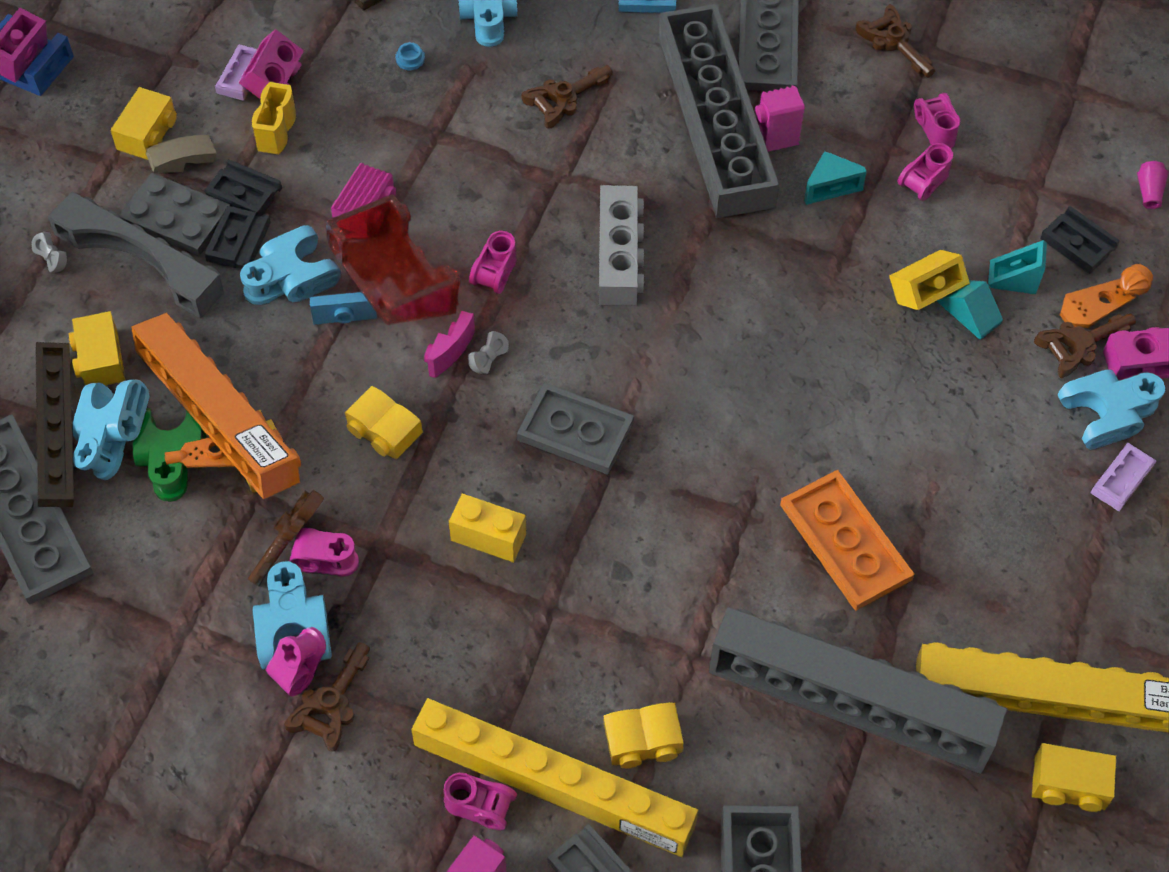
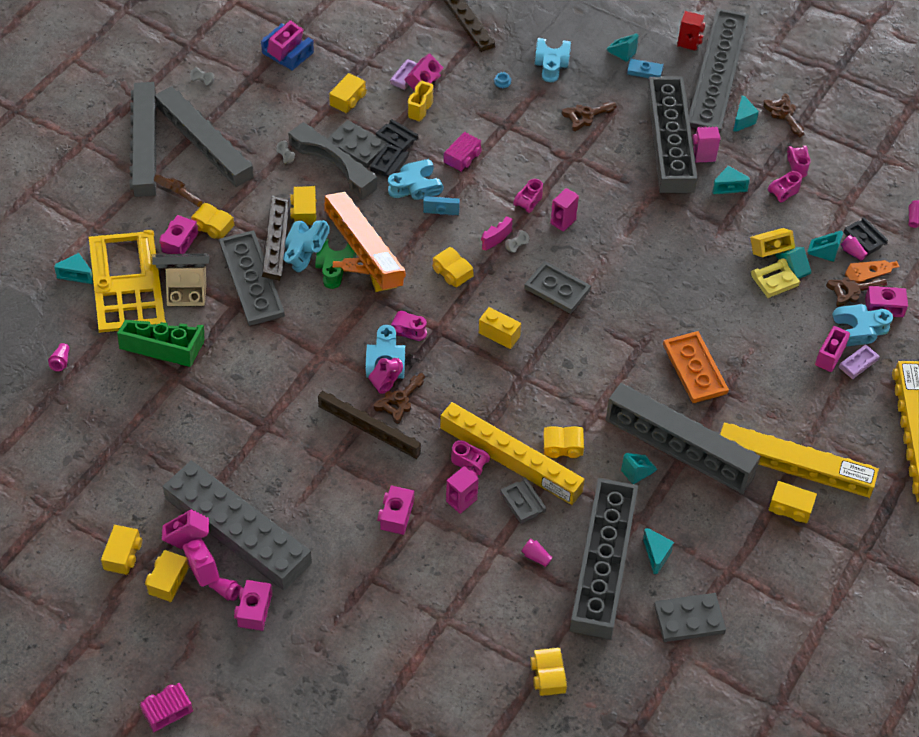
camera: 10 degrees right, 5 degrees down
dark tan slope [146,135,217,174] -> none
reddish brown piece [247,490,324,587] -> none
clear red windscreen [326,194,461,326] -> none
light grey brick [599,185,644,305] -> none
orange plate [1120,264,1153,297] -> none
none -> dark brown plate [318,391,421,460]
none -> dark pink brick [550,188,579,231]
none -> teal slope [621,453,657,484]
none -> teal slope [733,96,759,132]
none -> light yellow plate [751,258,800,298]
none -> dark pink brick [815,326,850,372]
none -> dark pink cone [840,235,868,261]

